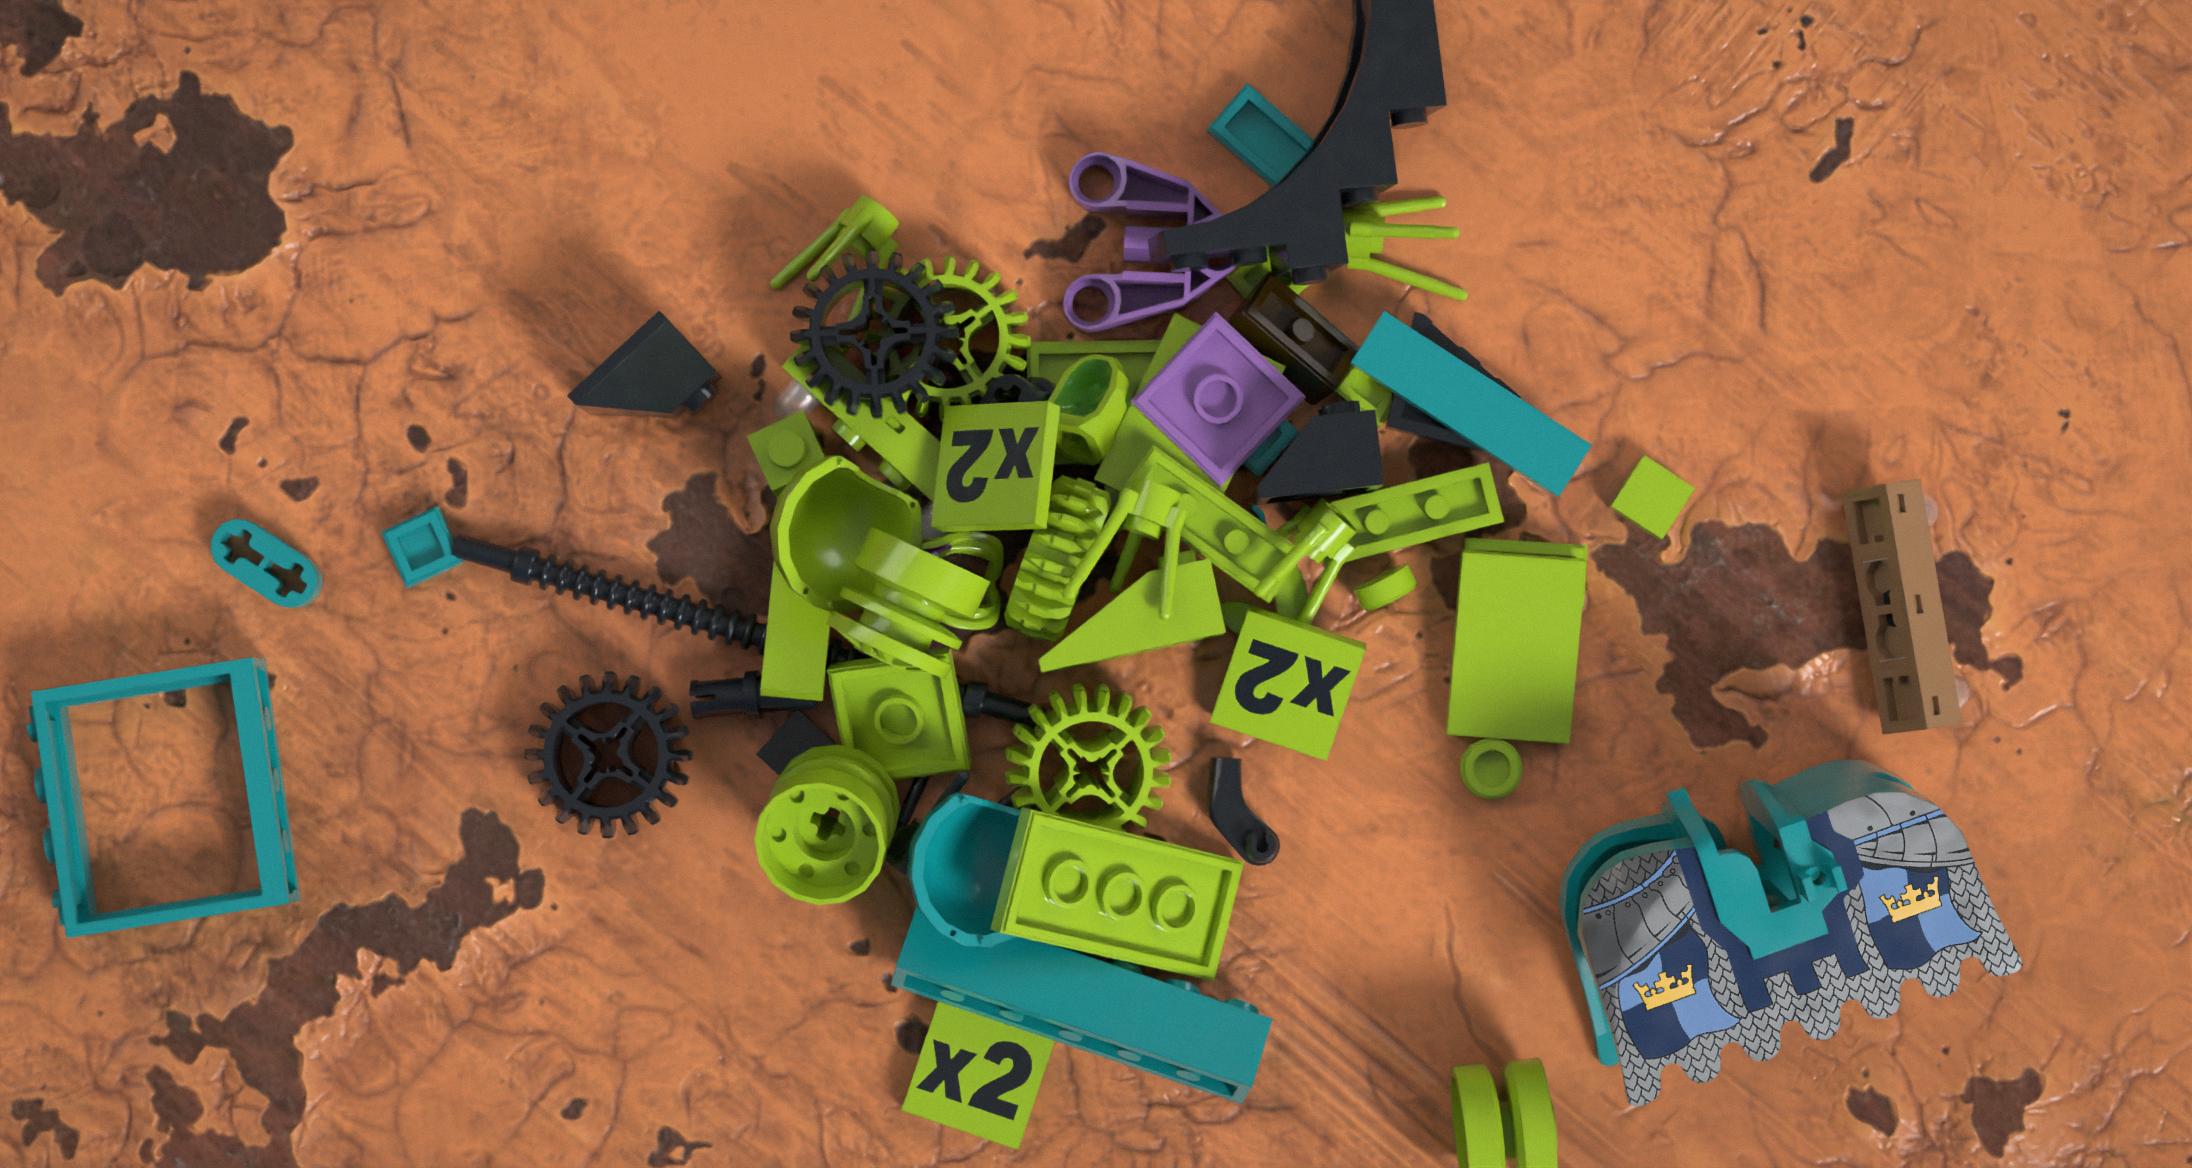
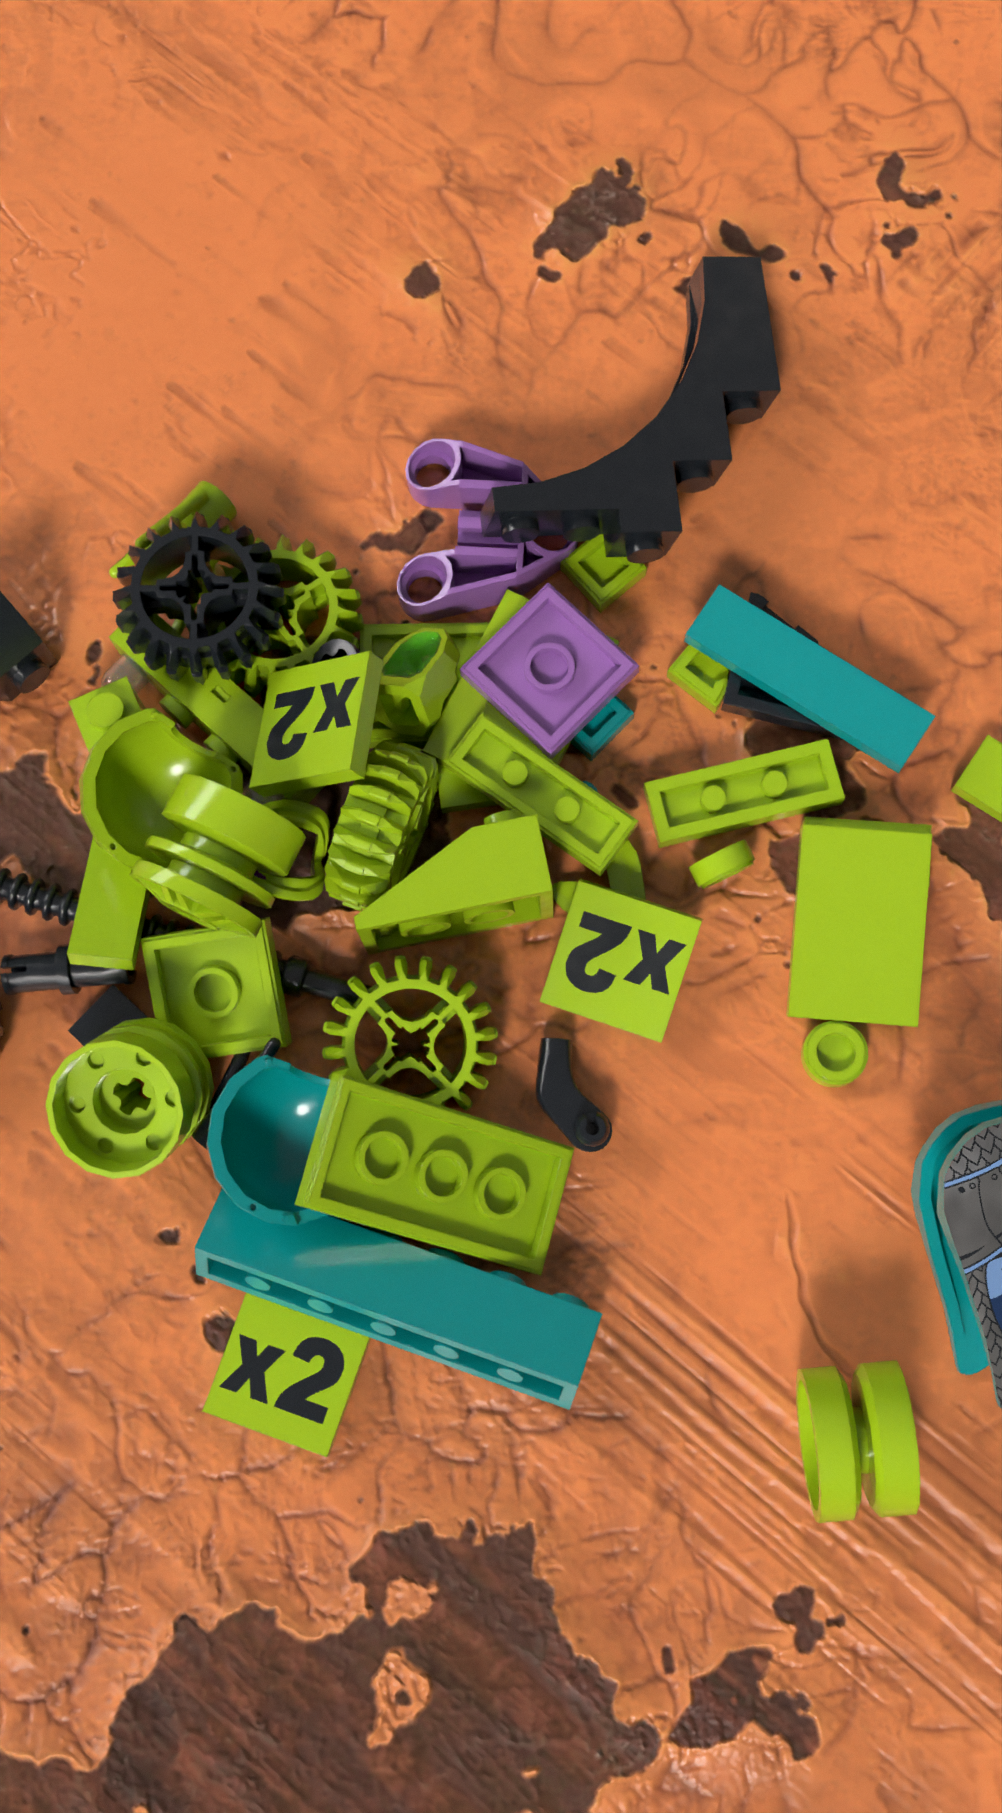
camera: 15 degrees right, 10 degrees down
lime plant [1062,478,1188,621] -> none
teal tile [1207,83,1313,188] -> none
dark brown slope [1227,271,1360,405] -> none
black slope [1252,401,1384,506] -> none
lime plant [1254,498,1358,624] -> none
lime plant [1342,196,1468,301] -> none

